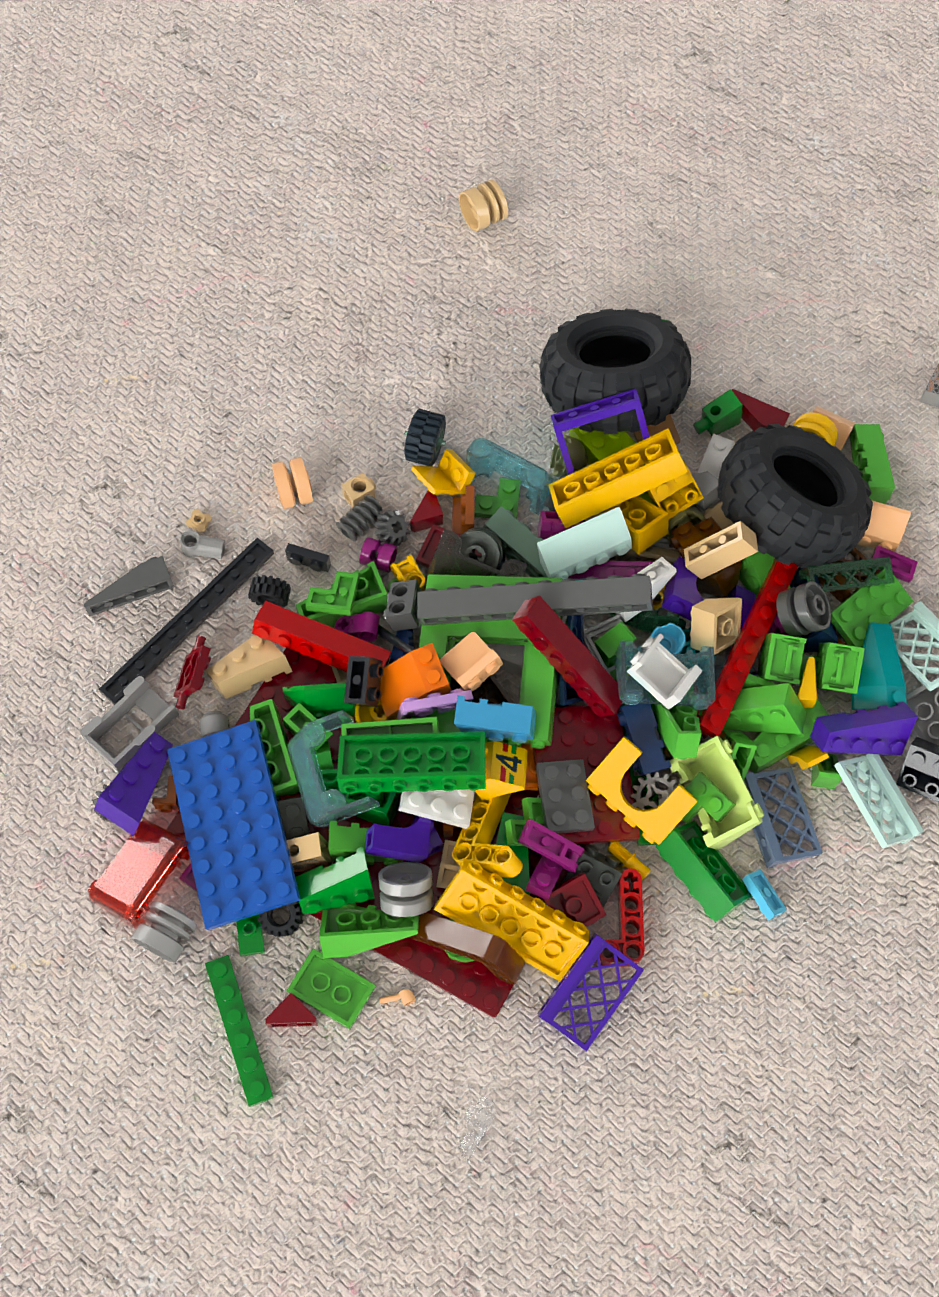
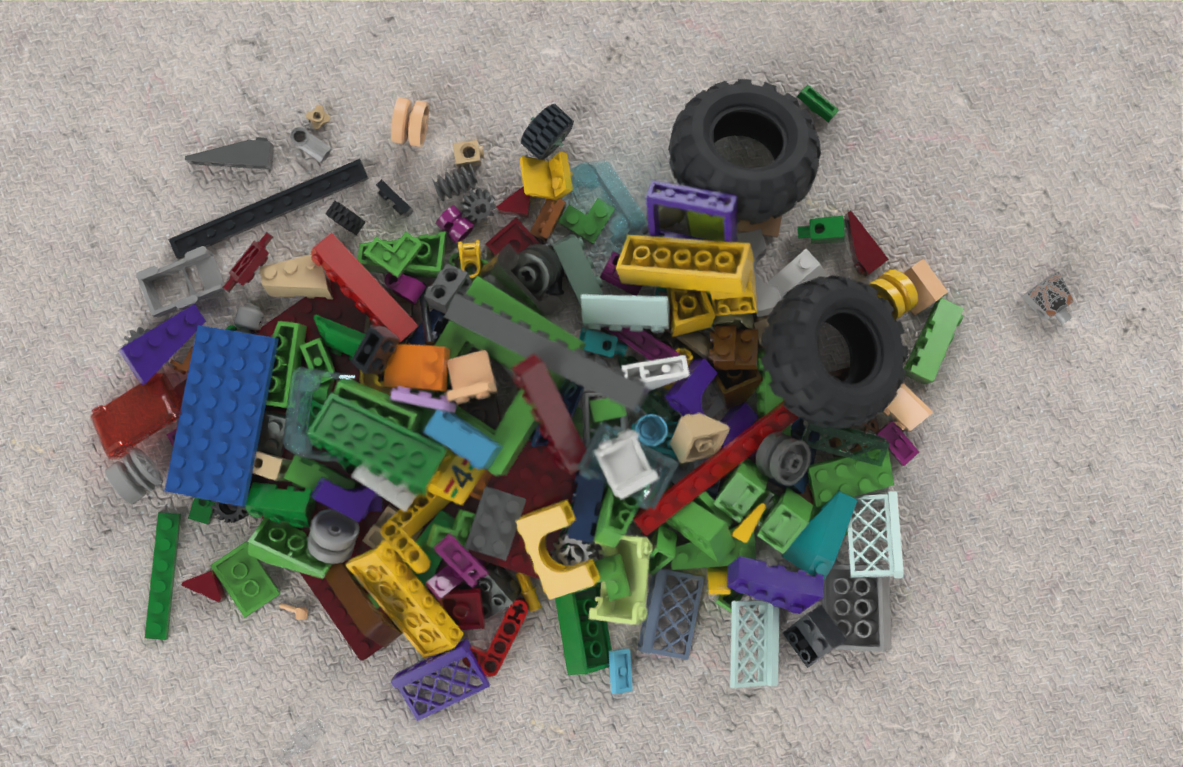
camera: 25 degrees right, 20 degrees up
tan brick [684,521,758,579] -> none

